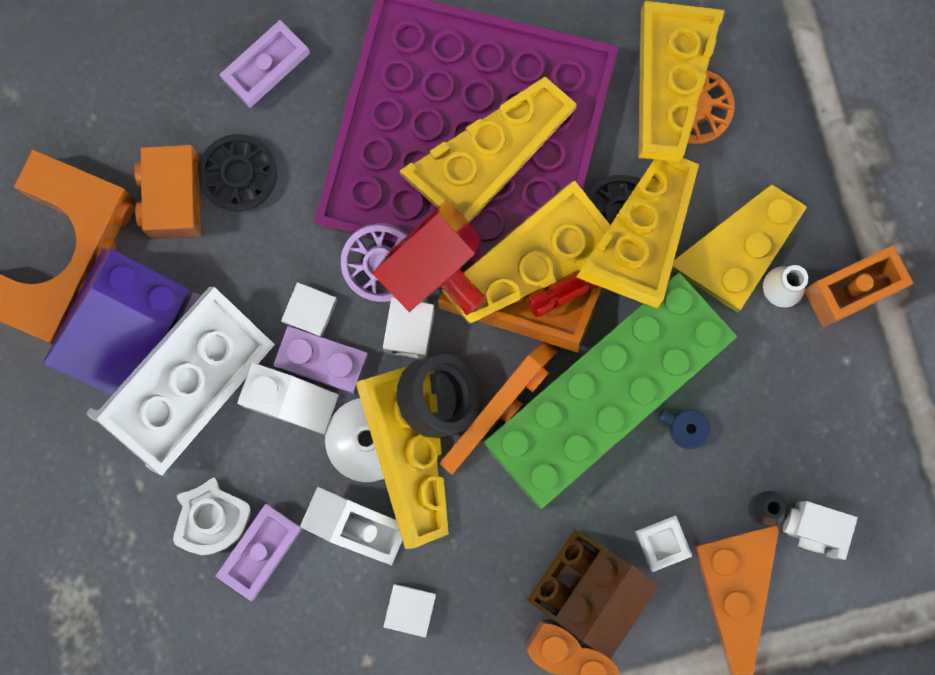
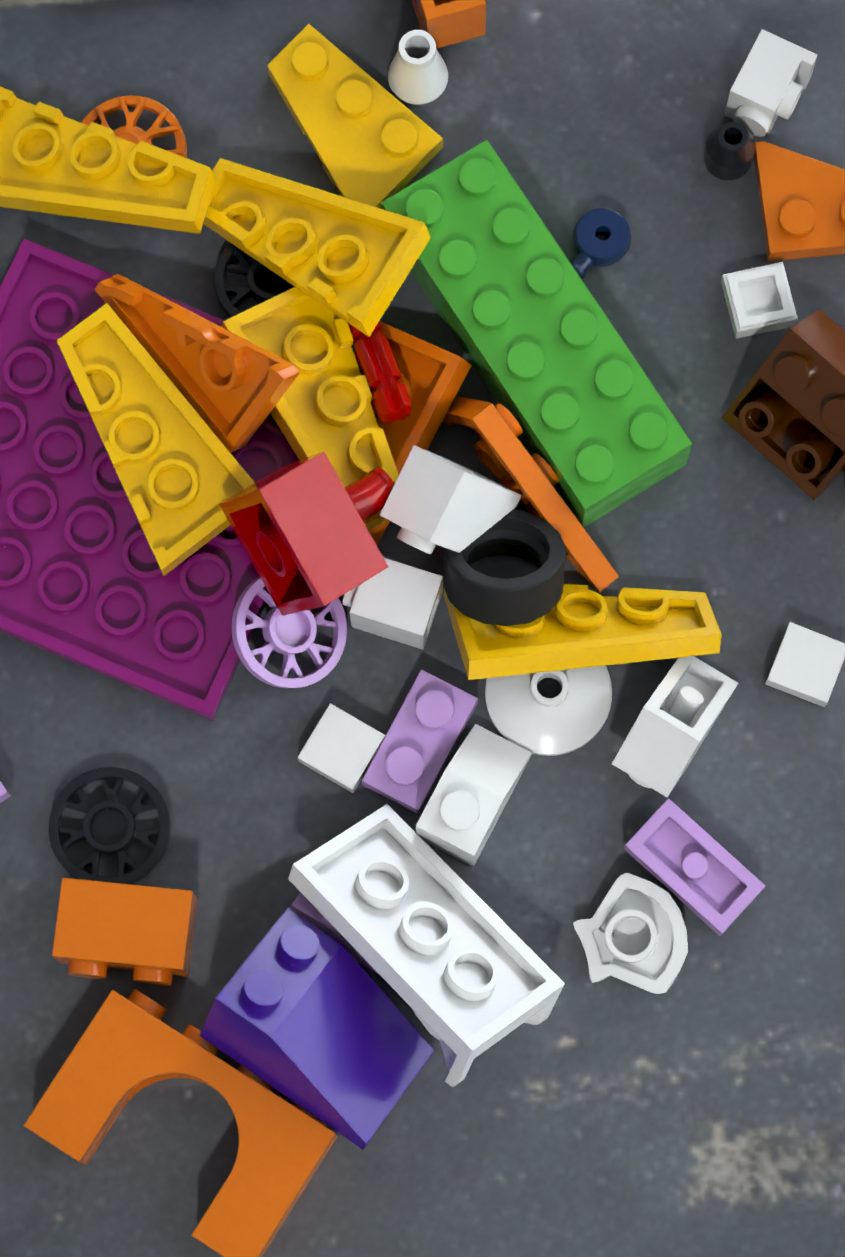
camera: 80 degrees left, 5 degrees down
none -> orange wing [95,274,300,453]
none -> white slope [380,445,522,554]

